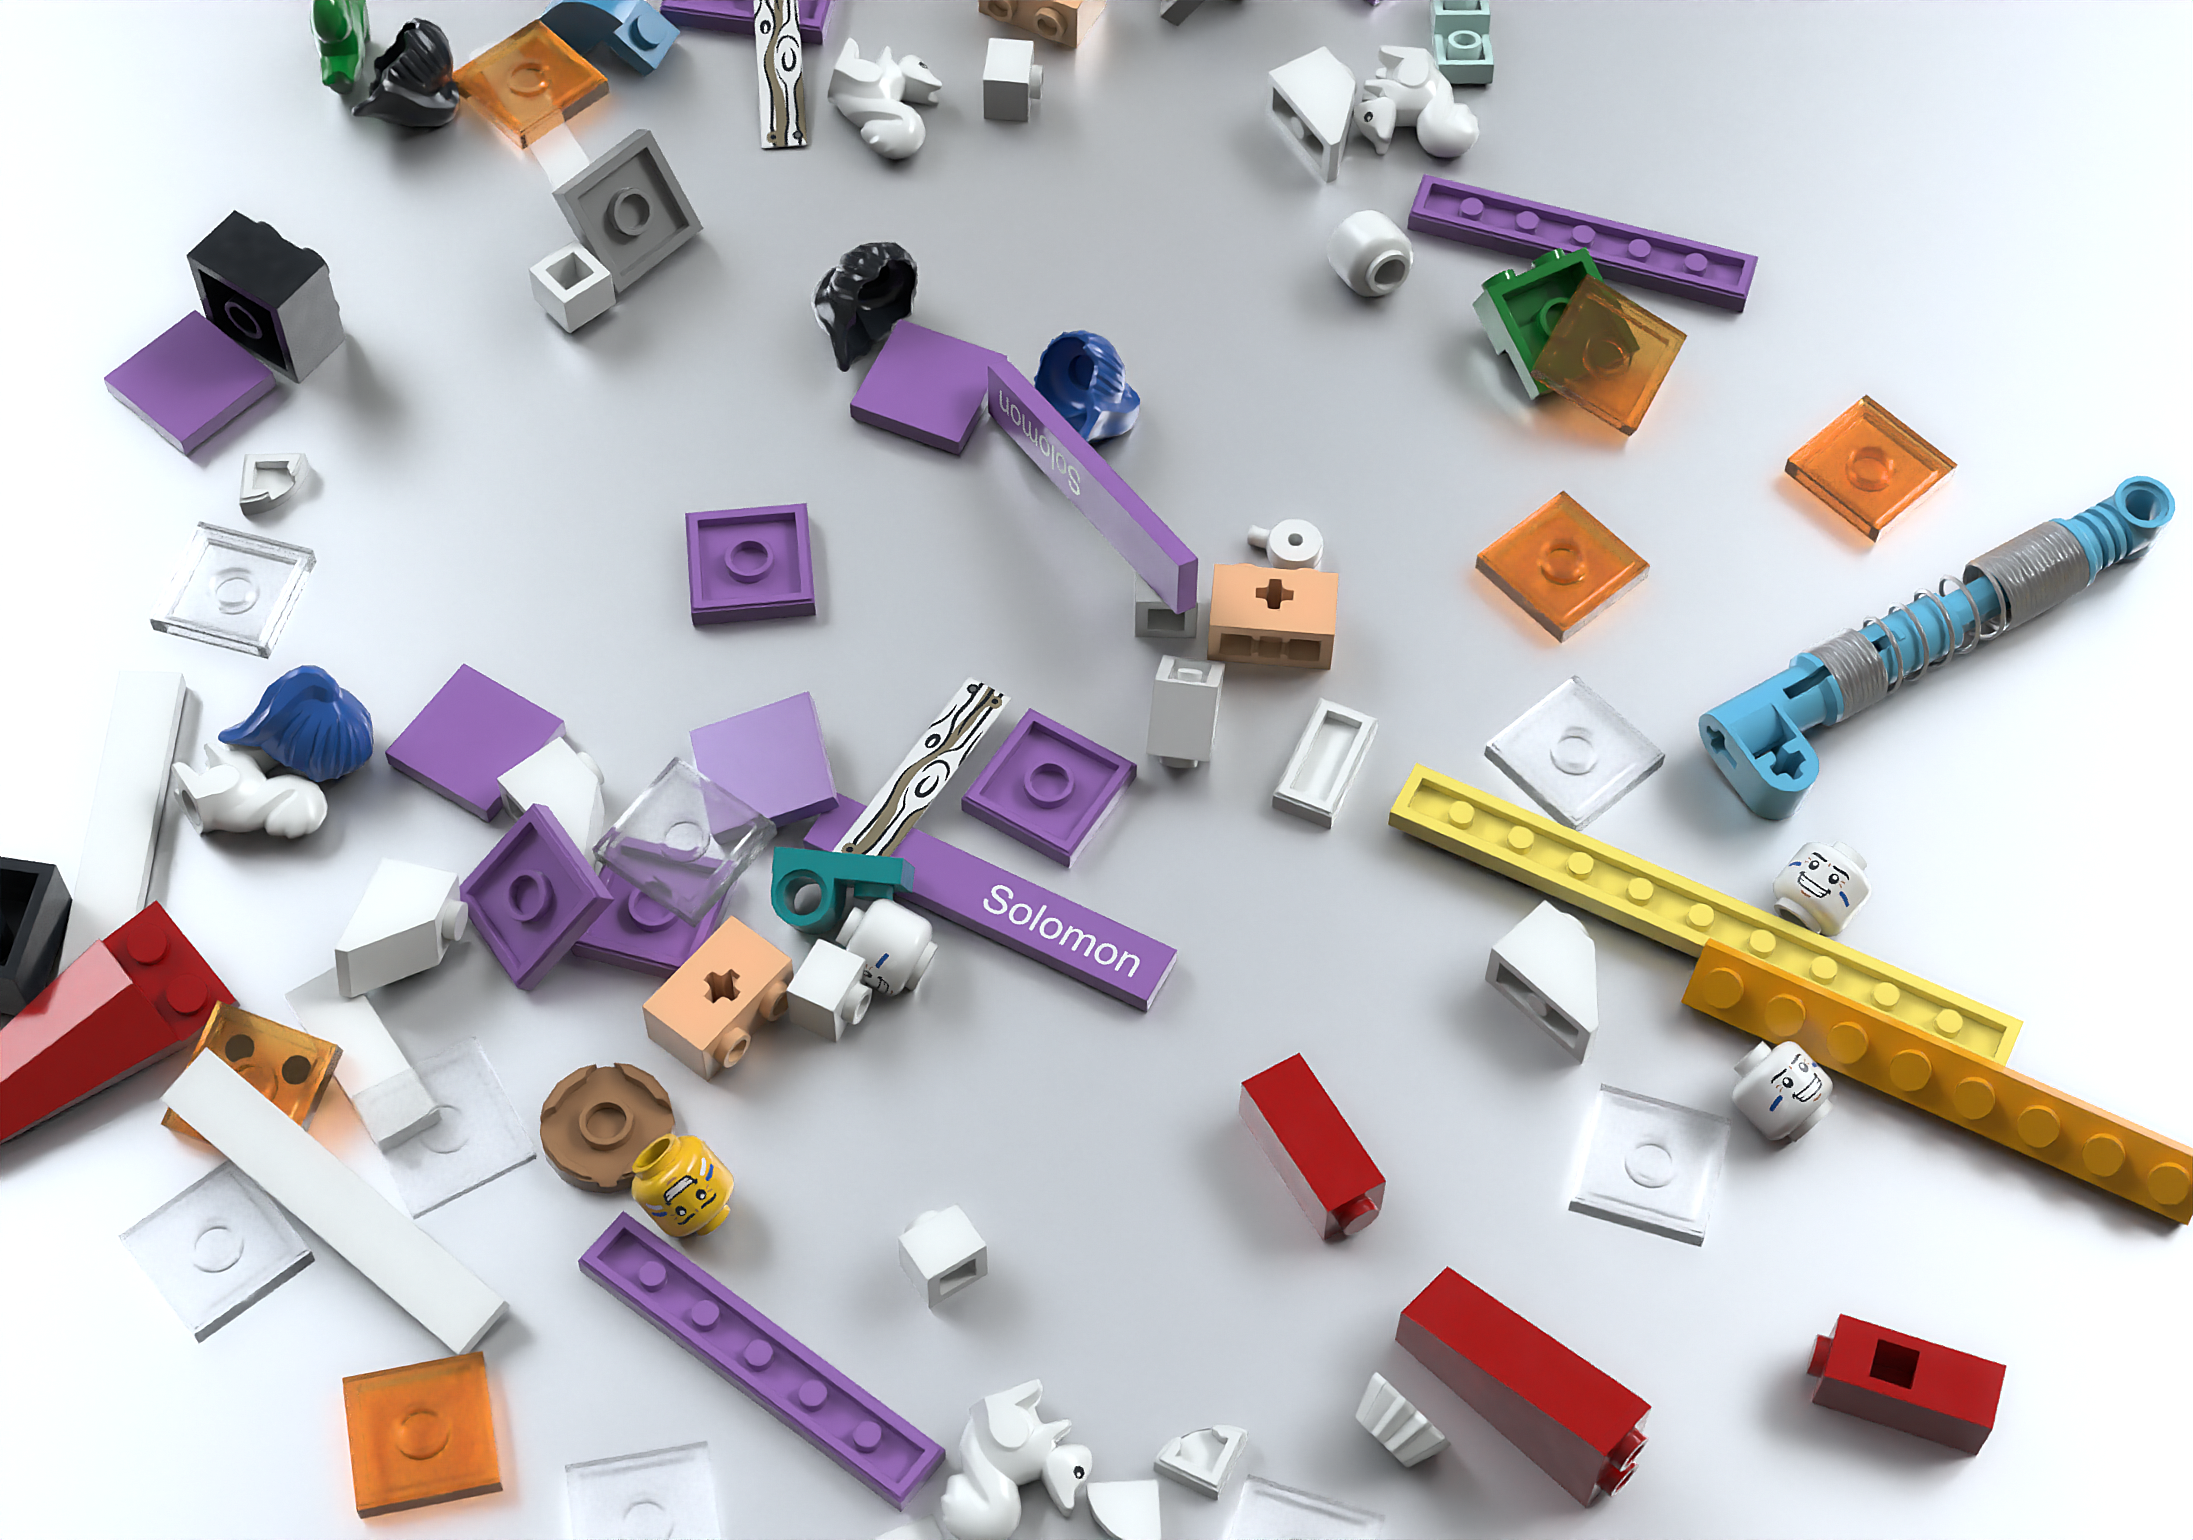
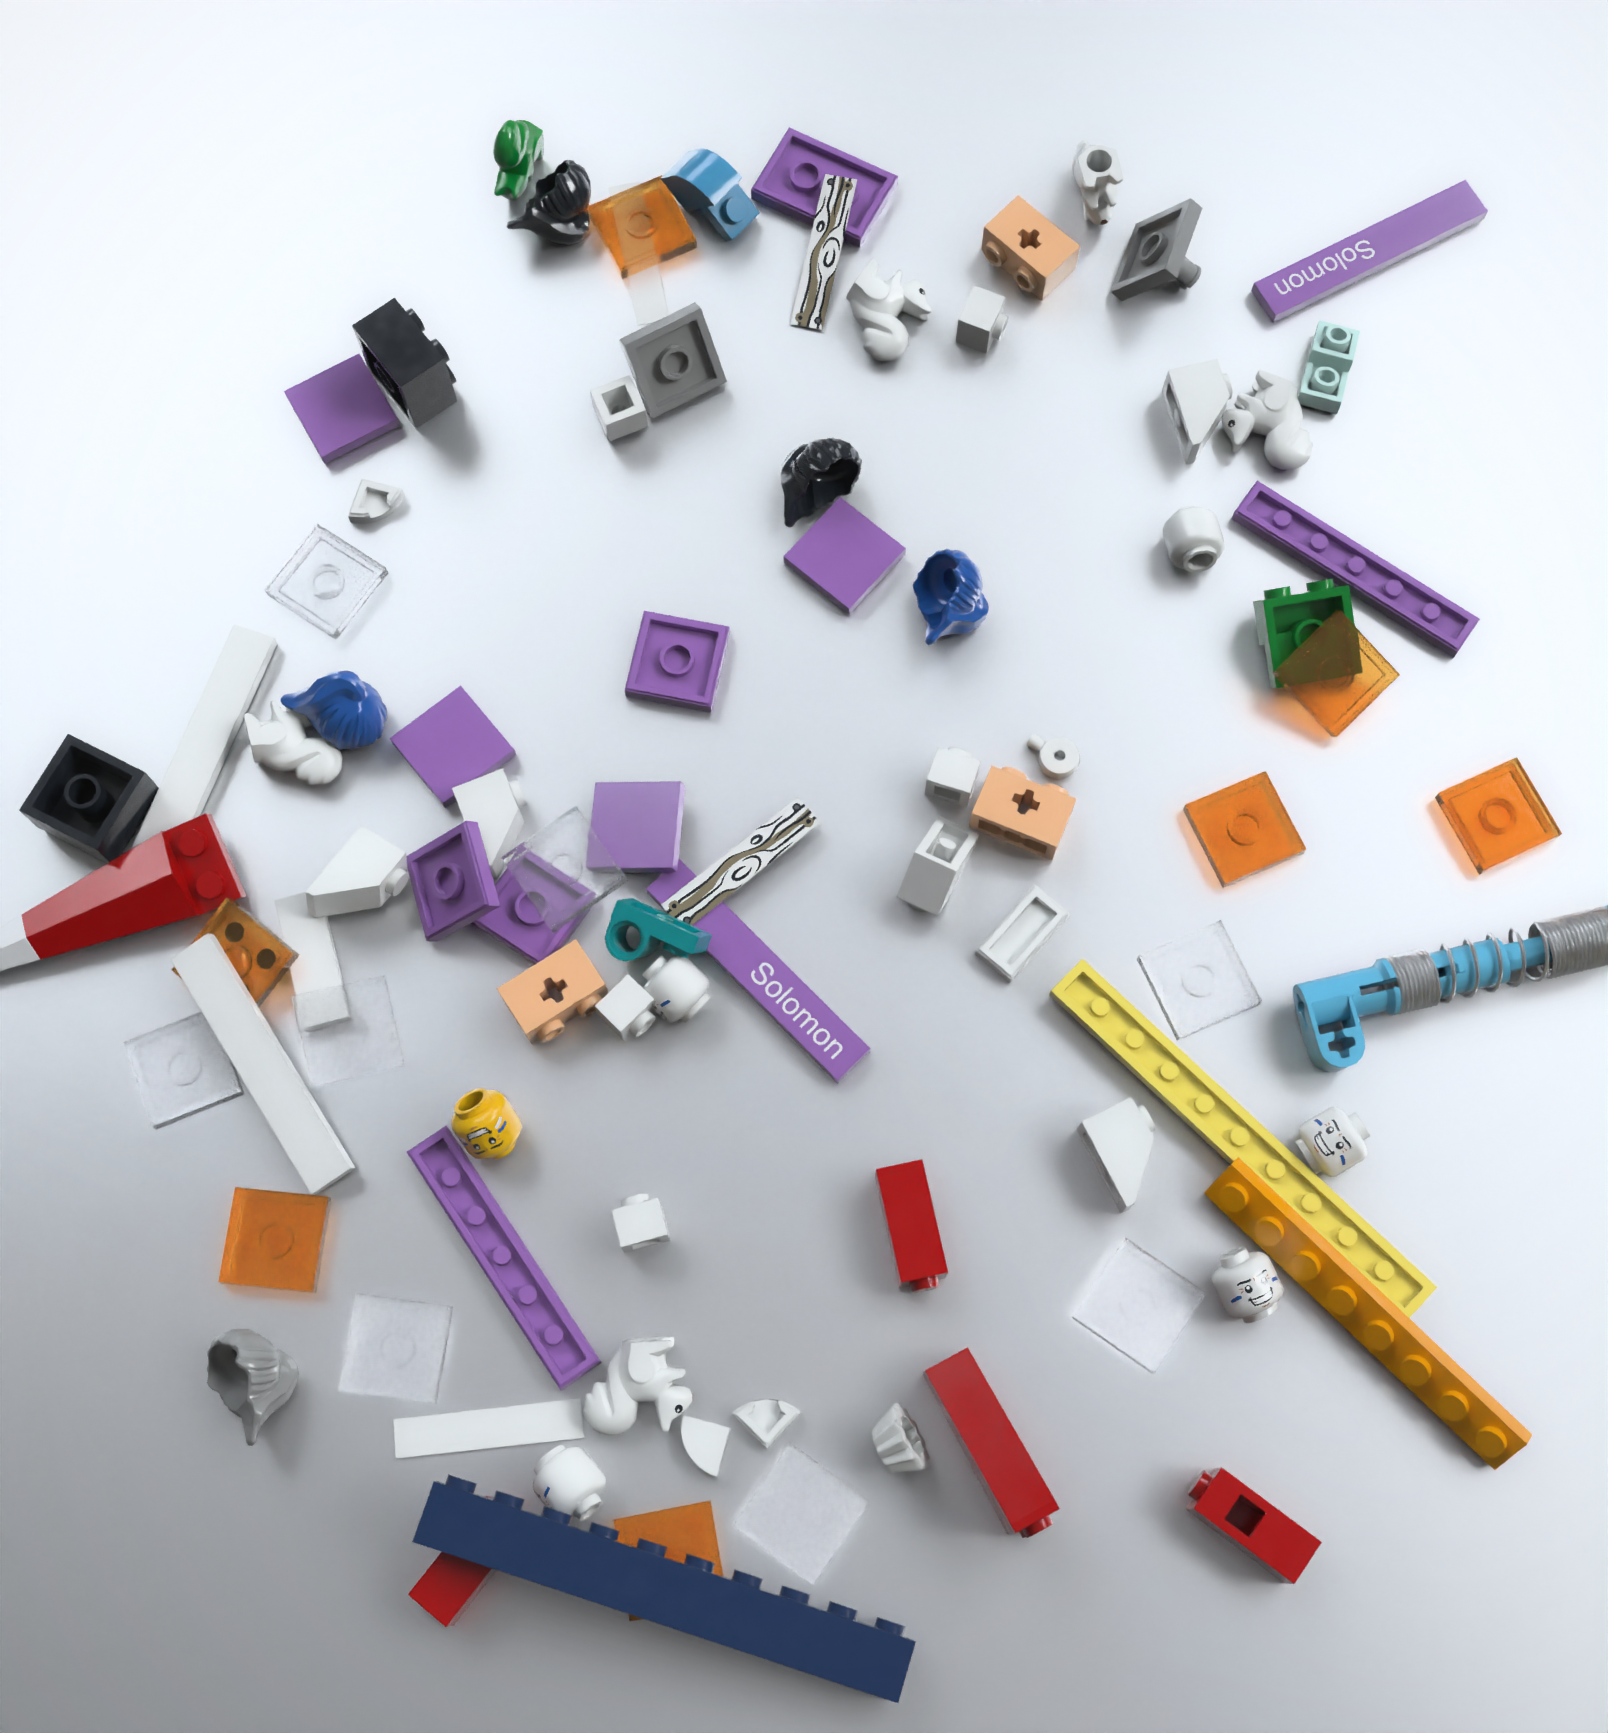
camera: 20 degrees right, 15 degrees up
medium nougat tile [539,1063,676,1193] -> none
medium lavender tile [961,708,1137,869] -> none
medium lavender tile [988,359,1198,614] -> none

